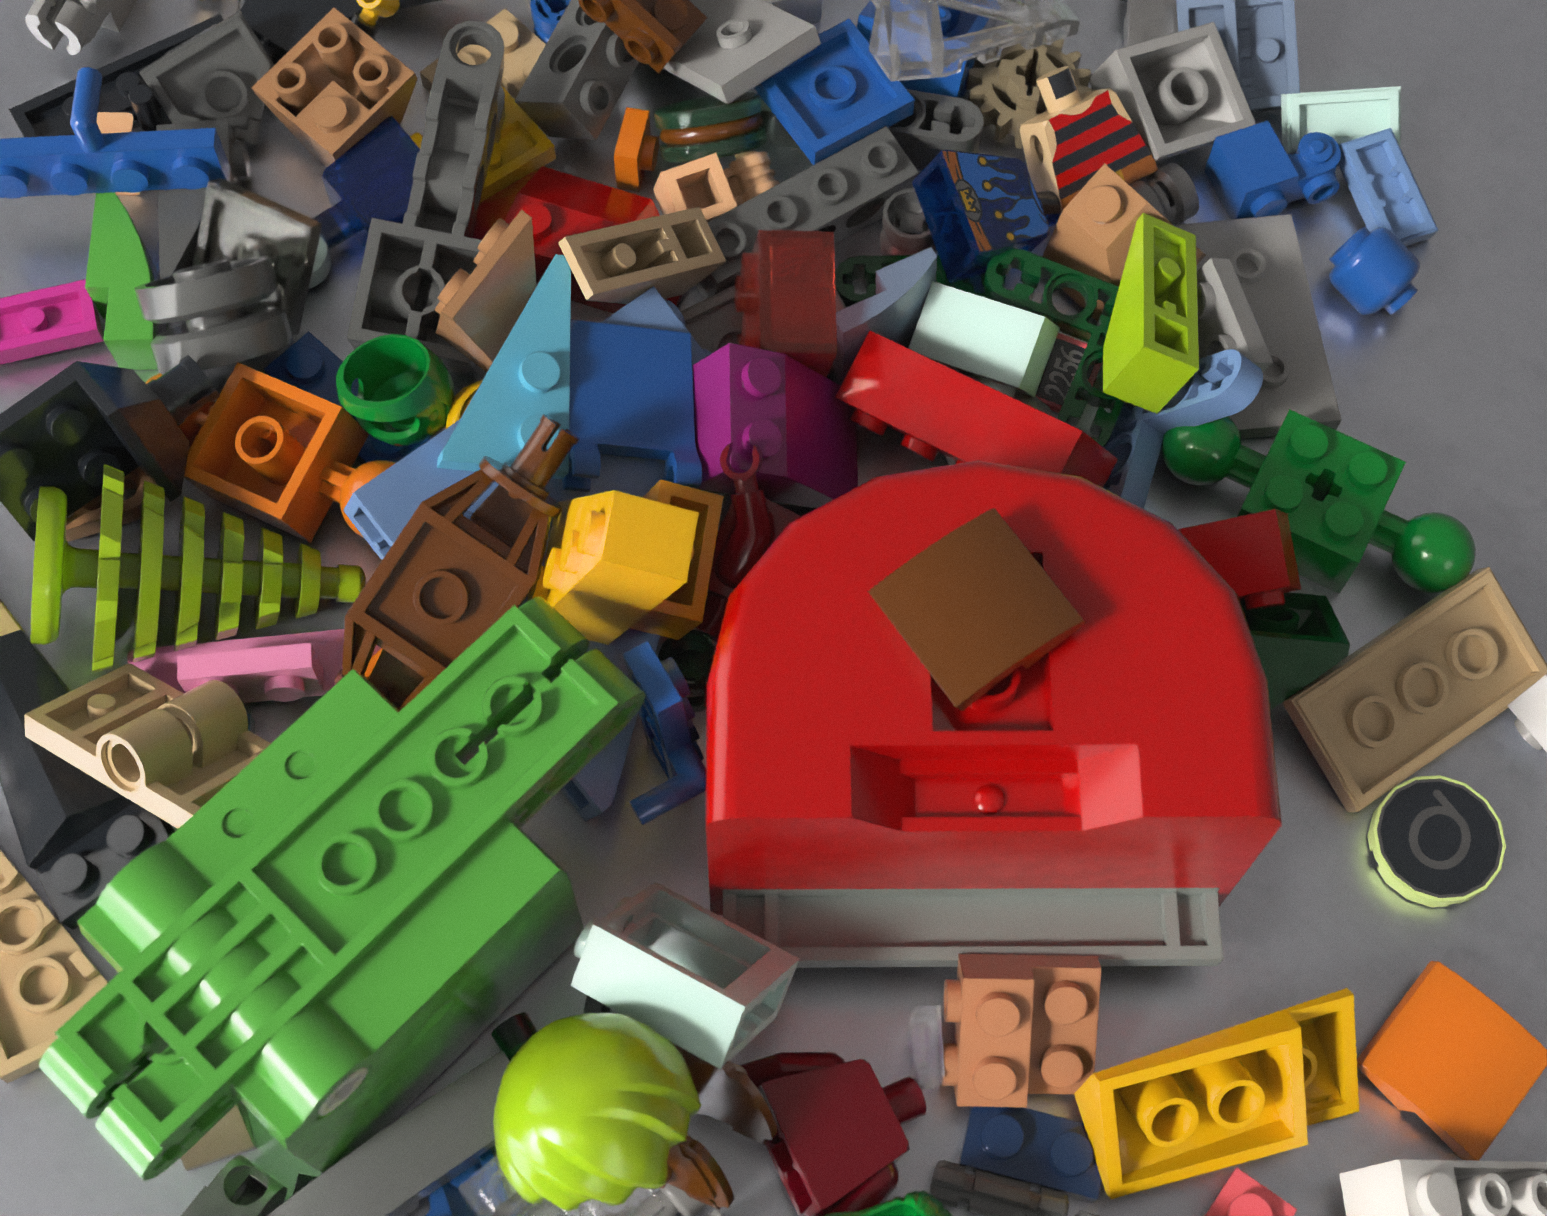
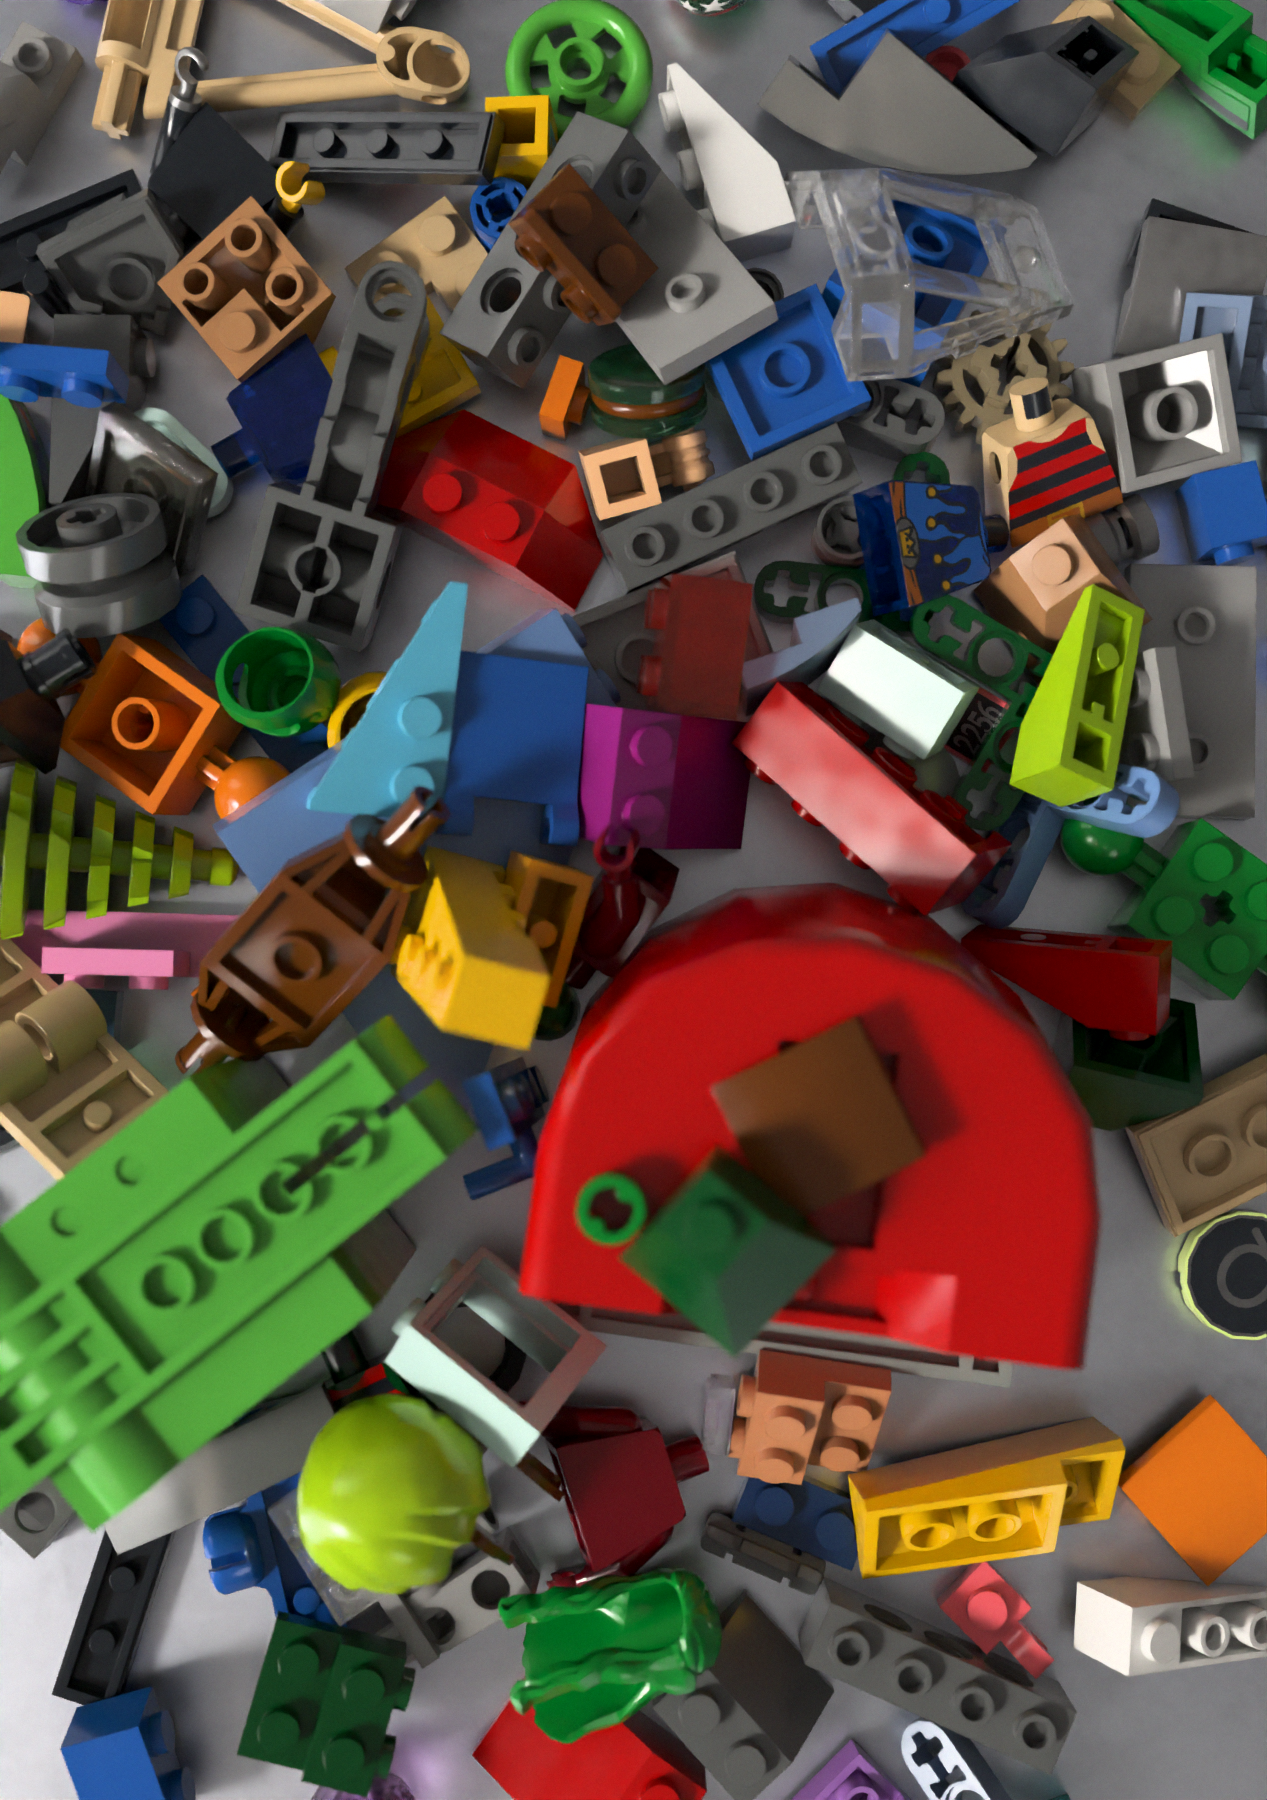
camera: 15 degrees right, 20 degrees up
medium nougat slope [435,209,536,372] -> none
tan slope [558,207,726,304] -> none
none -> green bush [576,1172,645,1246]
none -> dark green slope [619,1144,836,1359]

